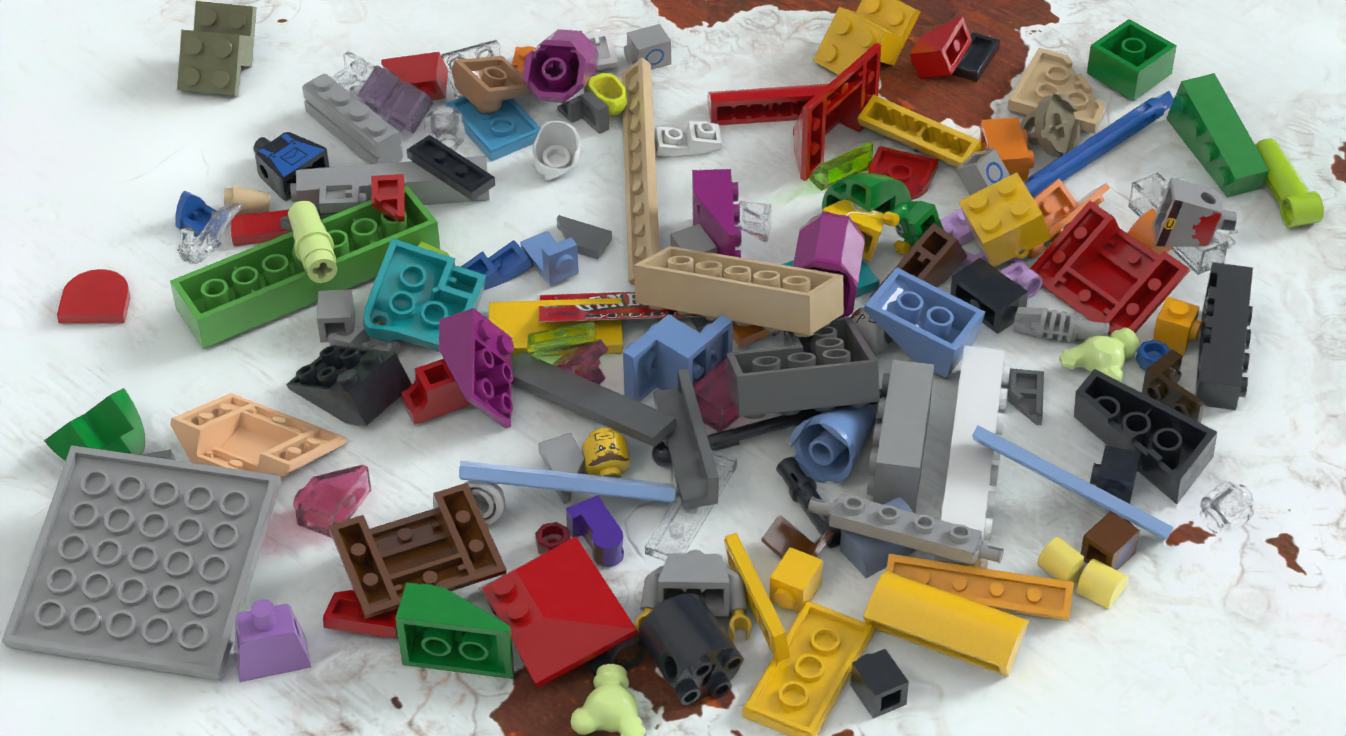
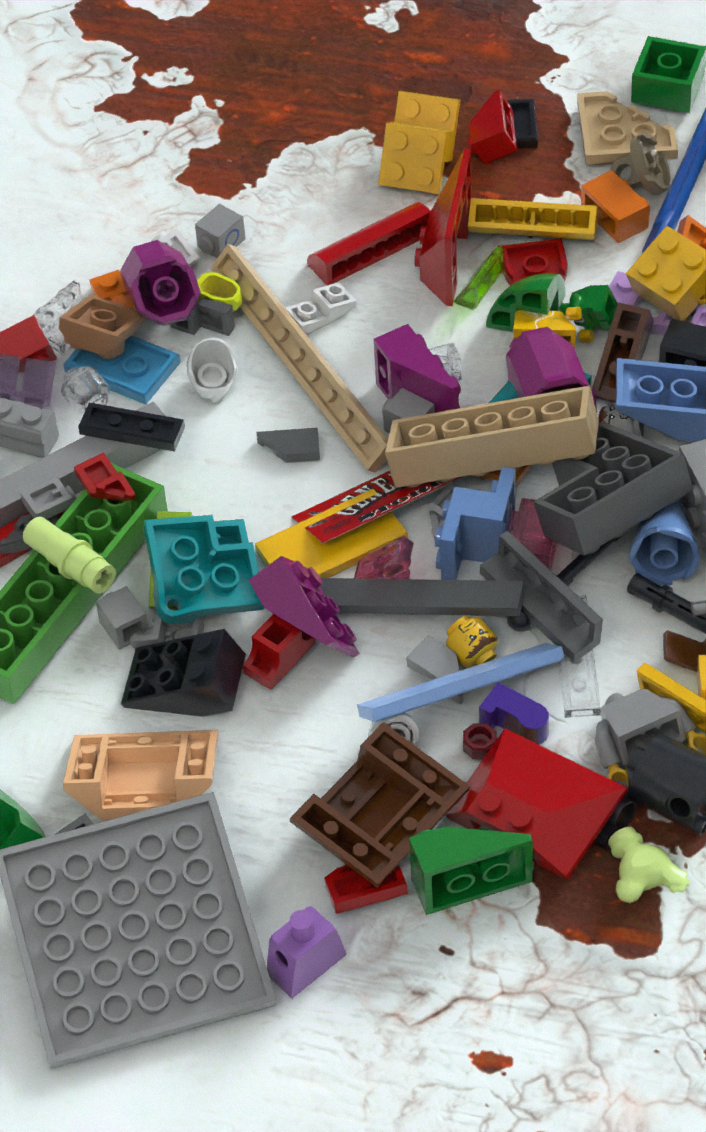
camera: 25 degrees left, 5 degrees up
clear pink slope [293,464,371,538] -> none
blue slope [461,240,533,290] -> none
medium blue bracket [520,232,579,285] -> none
clear neon green slope [527,322,598,357] -> none
light grey brick [955,148,1010,195] -> none

